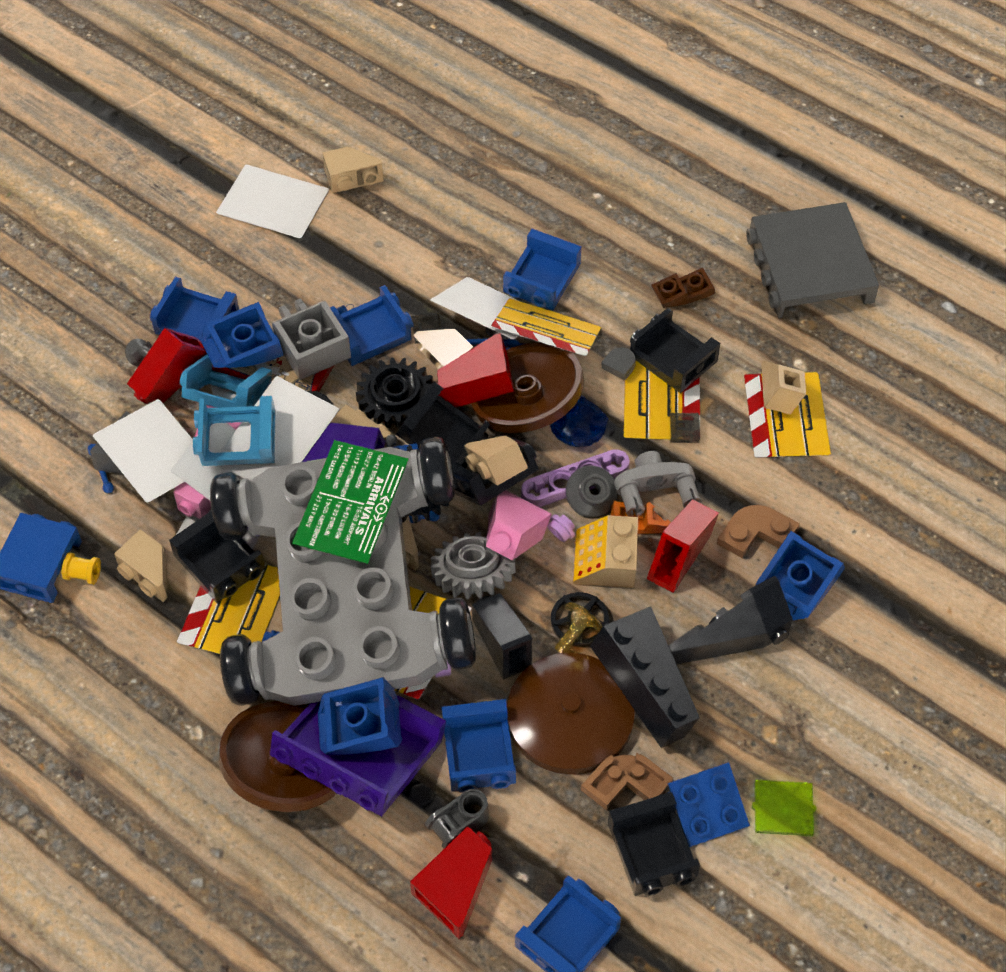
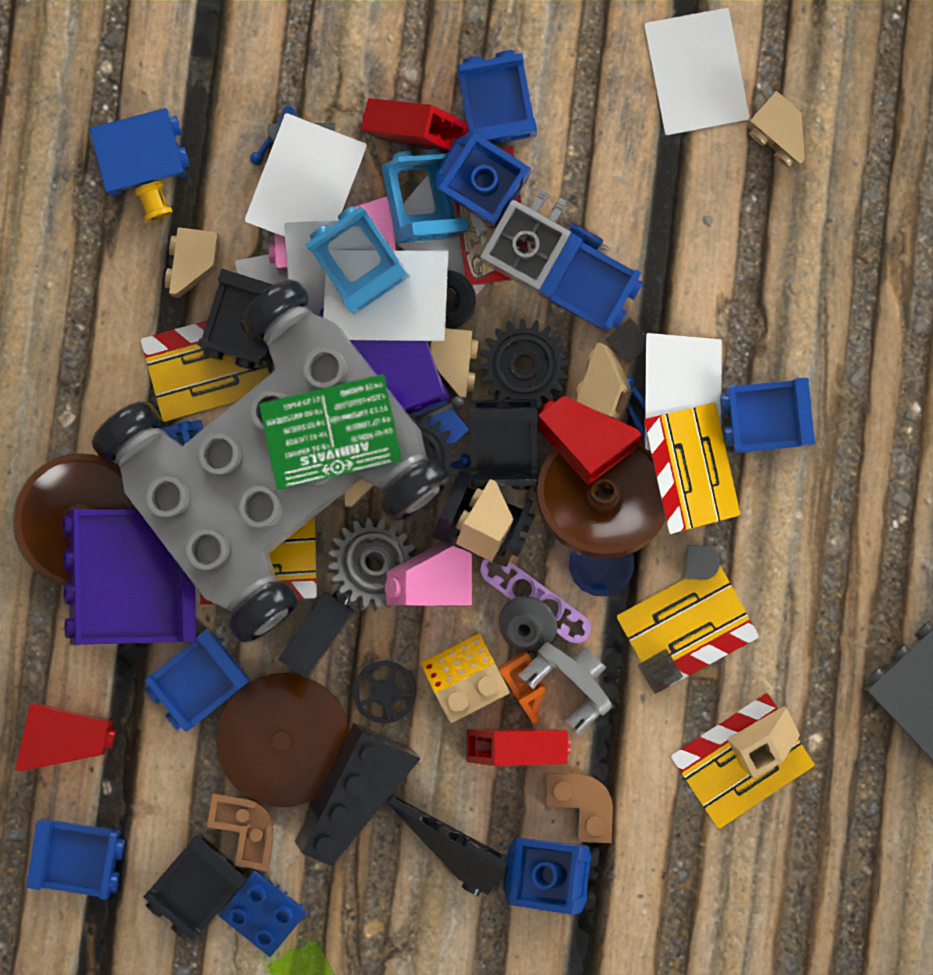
camera: 60 degrees right, 30 degrees up
dark grey plate [125,339,152,367] -> none
blue slope [318,677,403,755] -> none
dark grey piece [425,789,489,849] -> none
lavender plate [547,514,575,542] -> none
clear yellow plant [554,602,603,653] -> none
black panel [630,308,721,393] -> none
reddish brown slope [651,267,716,308] -> none

